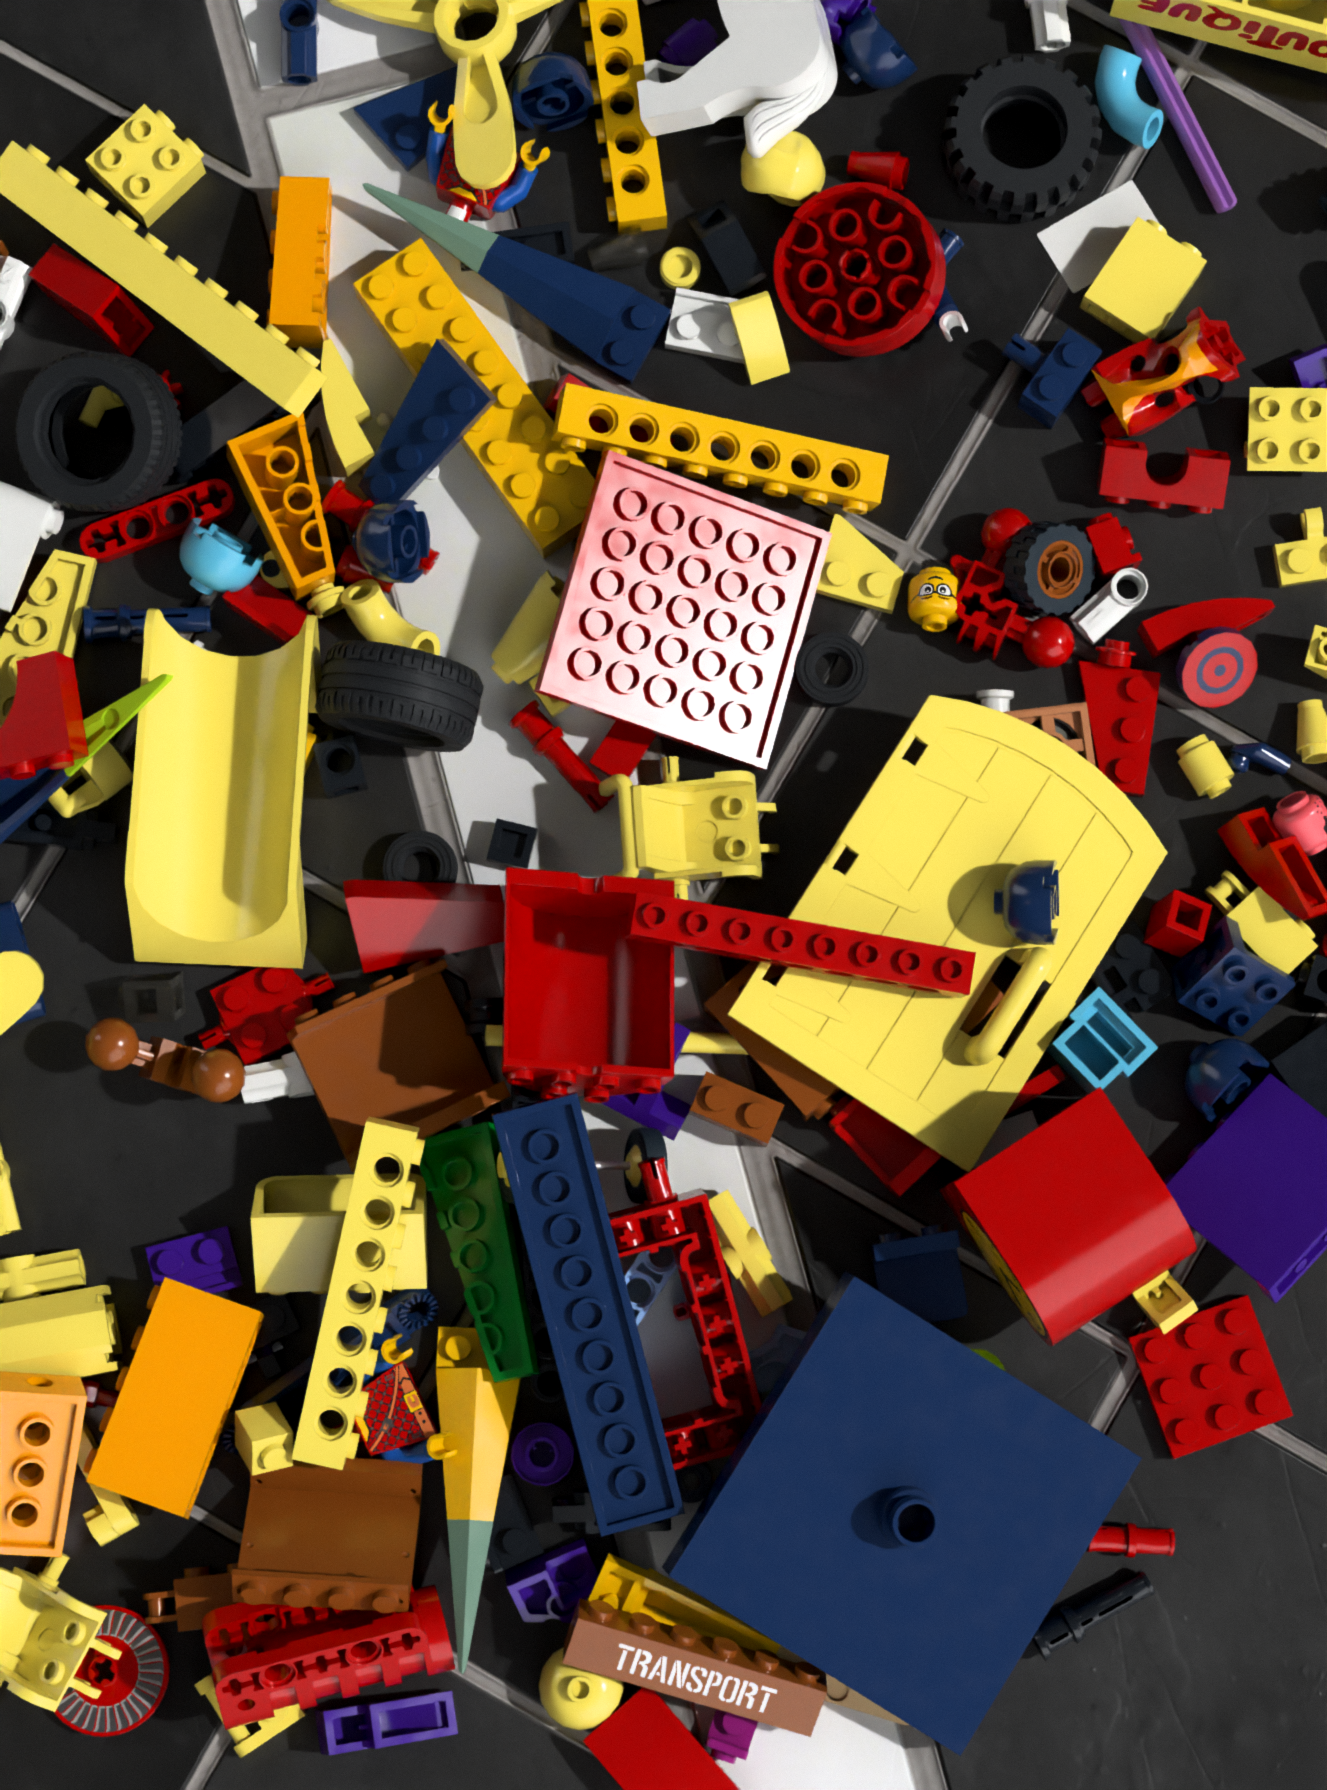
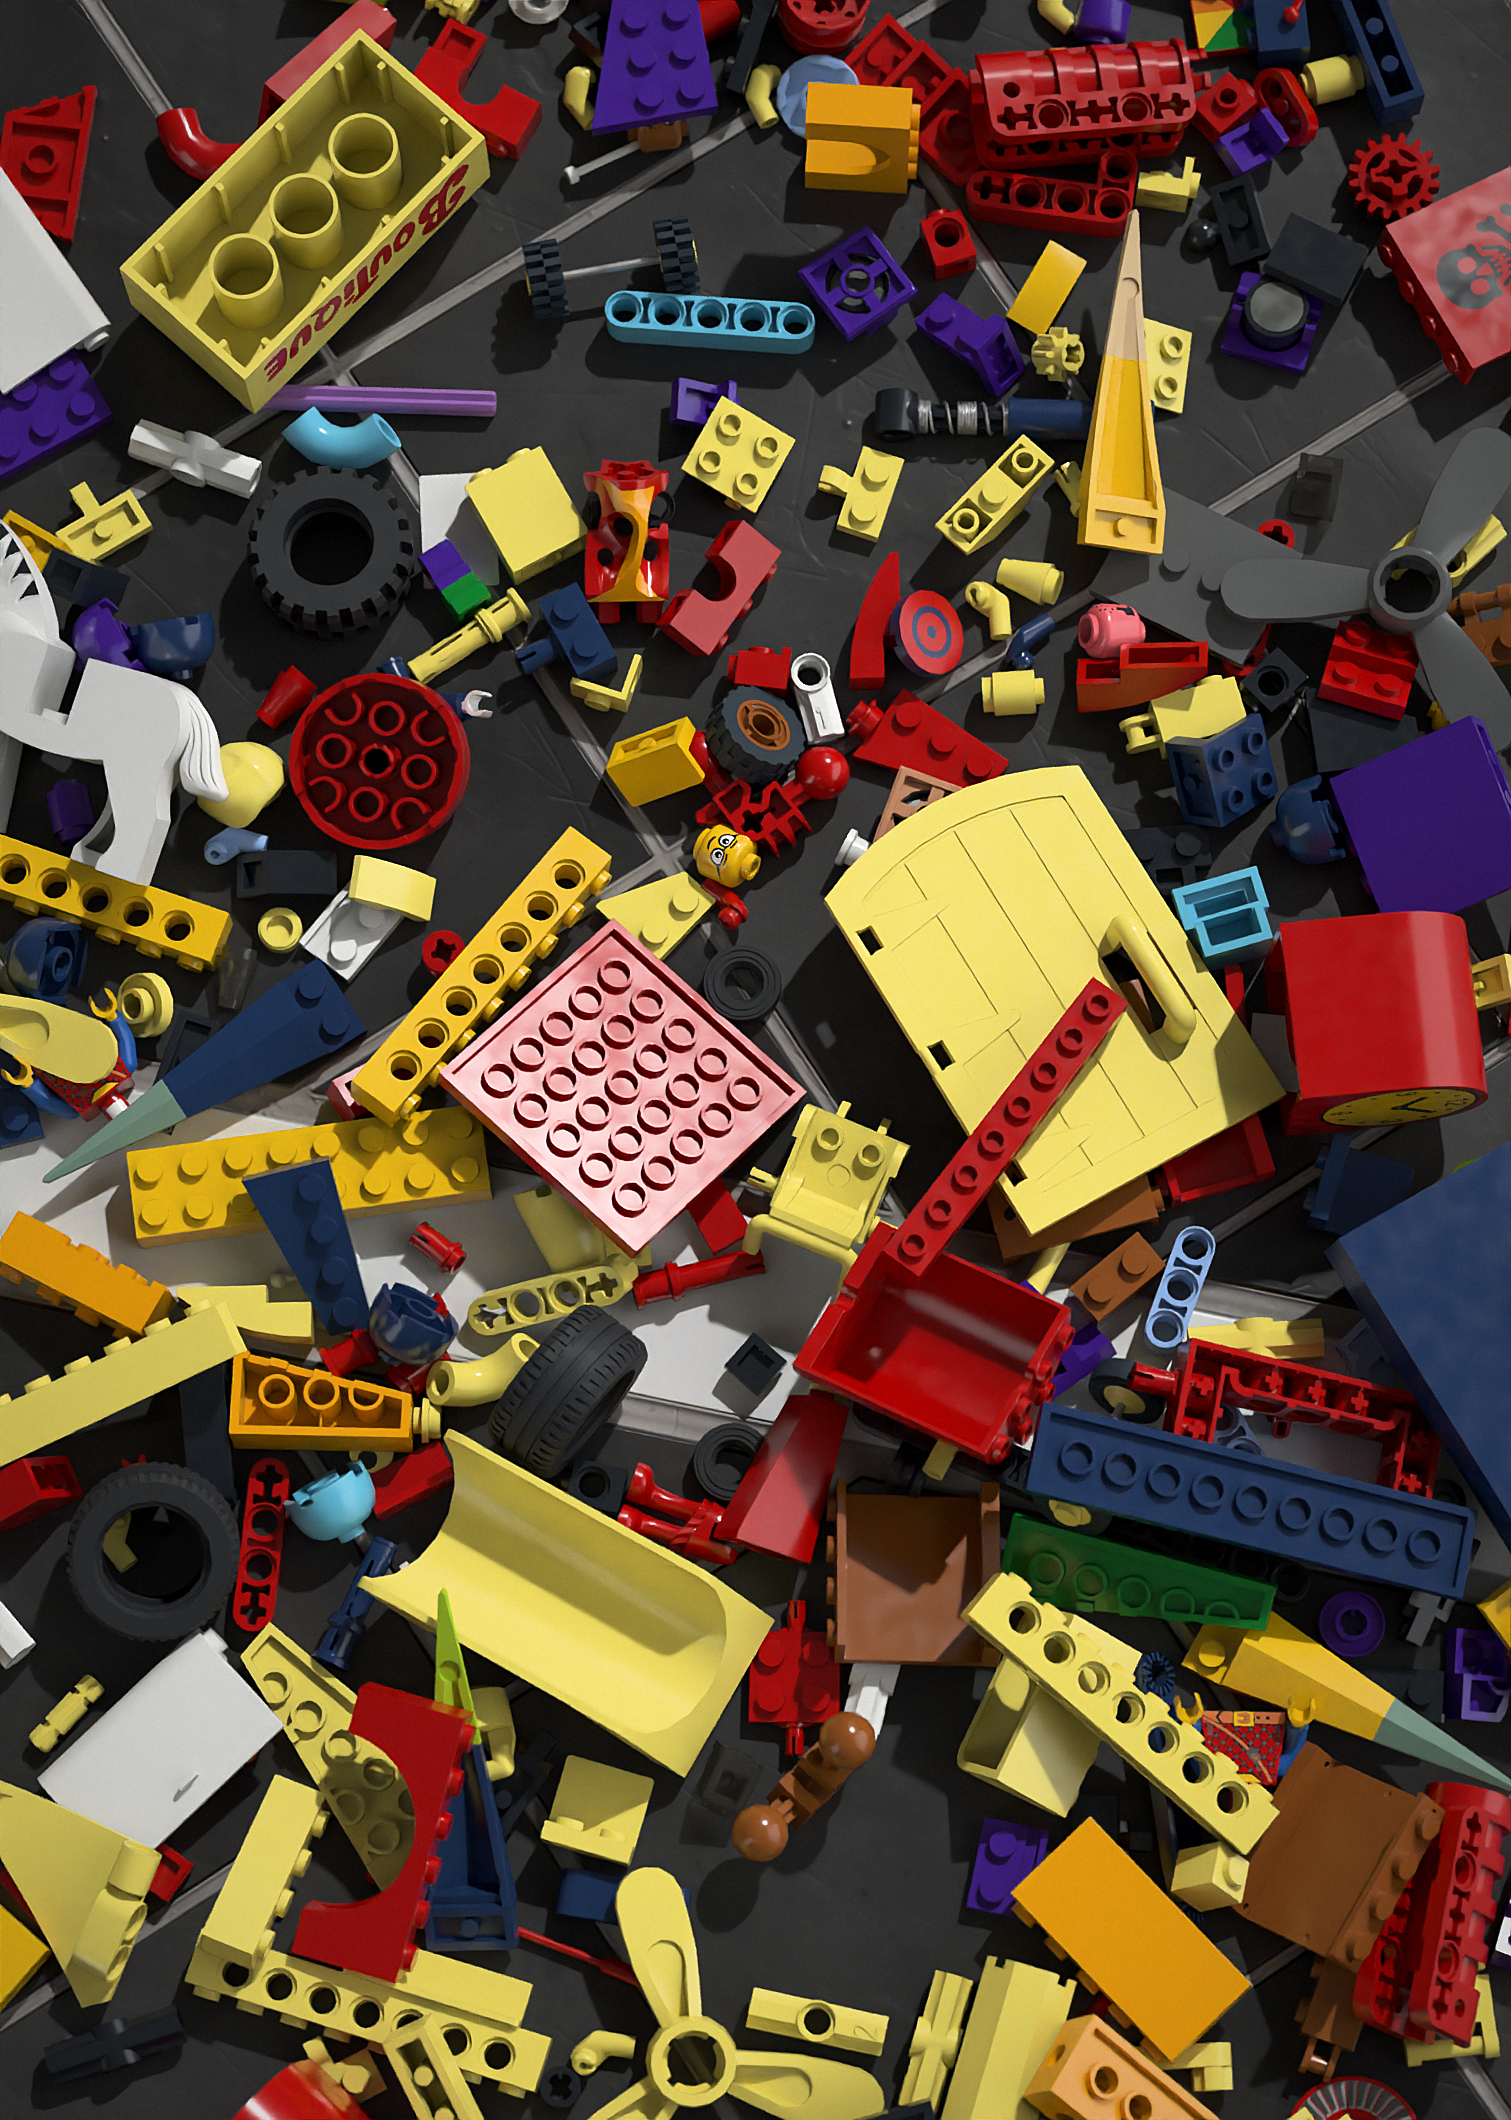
camera: 60 degrees left, 5 degrees down
dark blue cylinder [994,860,1060,945] -> none
red brick [1143,889,1212,958] -> none
none -> light yellow plate [117,973,173,1038]
none -> light blue arm [204,827,269,865]
none -> light yellow pin [407,587,533,685]
none -> red pin [408,1221,467,1275]
none -> leg [417,539,491,628]
none -> red wheel [422,930,465,979]
none -> light yellow beam [467,1253,639,1336]
none -> light yellow bracket [540,1755,654,1868]
none -> light yellow bracket [570,654,643,713]
none -> yellow panel [605,716,705,807]
none -> red piece [617,1462,739,1565]
none -> red arm [701,878,749,930]
none -> light yellow arm [965,582,1012,640]
none -> light blue beam [1143,1226,1215,1356]

